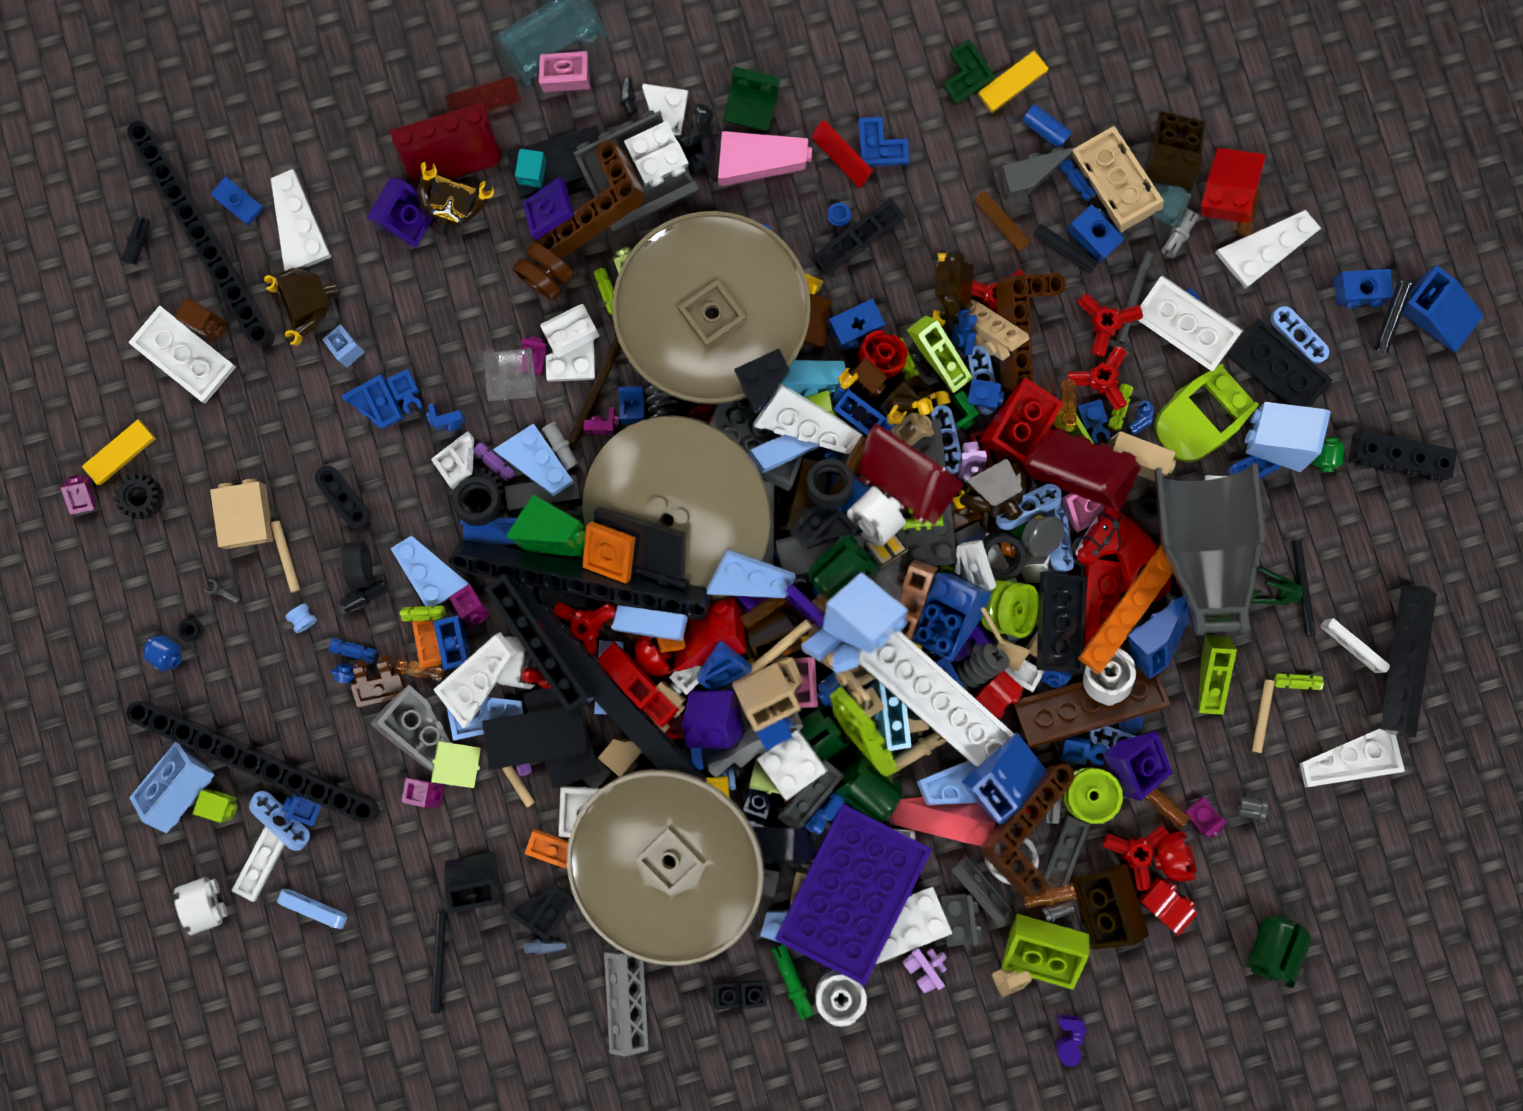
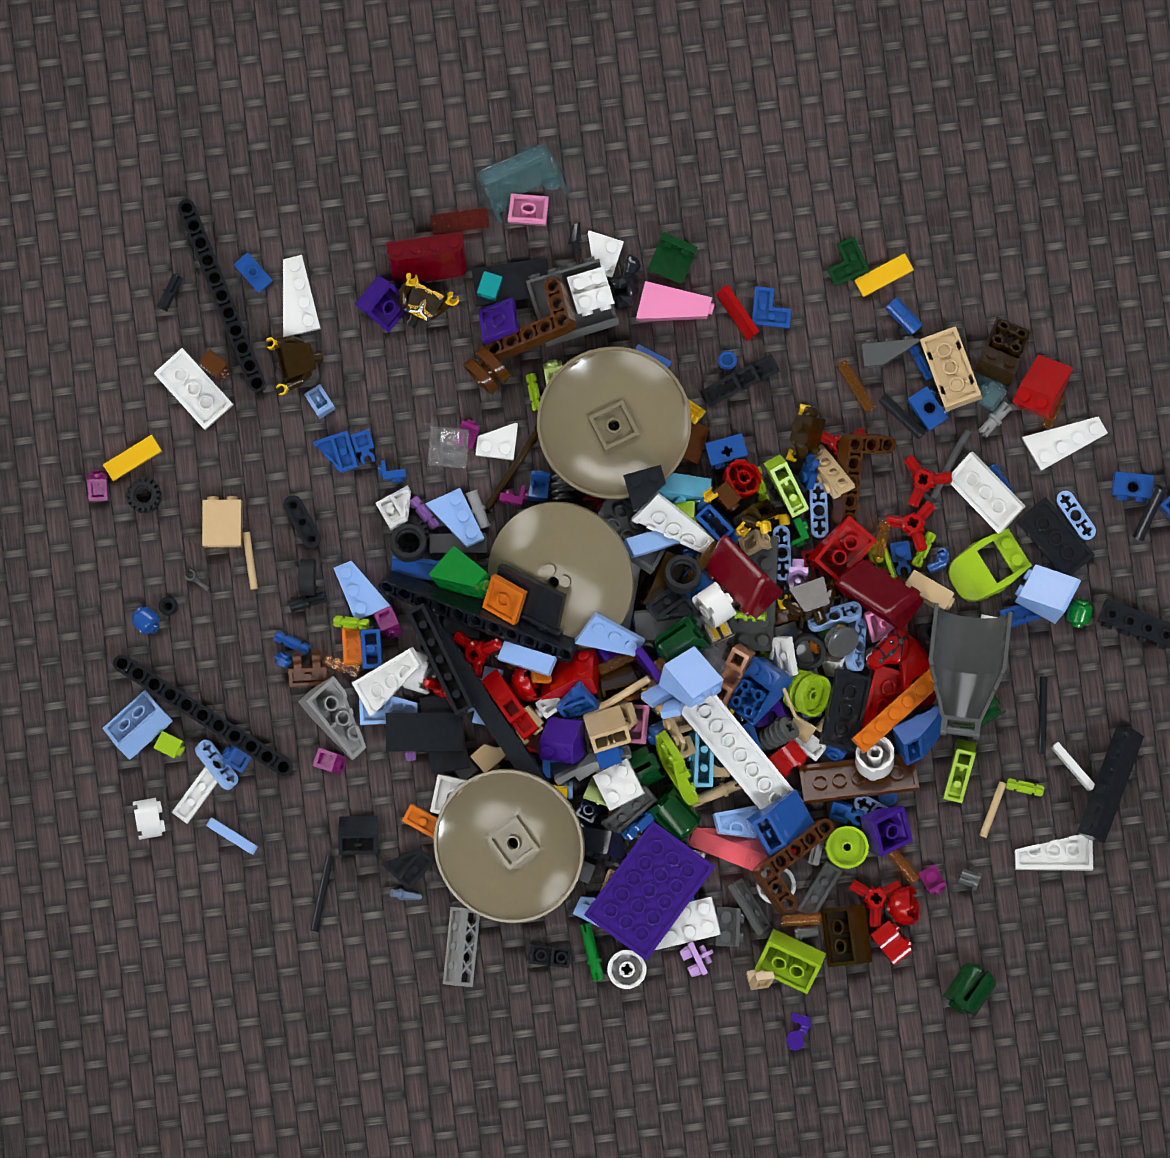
camera: 15 degrees right, 0 degrees up
light blue wheel [285,603,317,633] -> none
yellowish green piece [431,741,481,788] -> none
tan bar [502,767,535,808] -> none
white bracket [540,304,600,358] -> none
blue bracket [967,379,1004,411] -> none
dark green plant [1250,566,1303,606] -> none

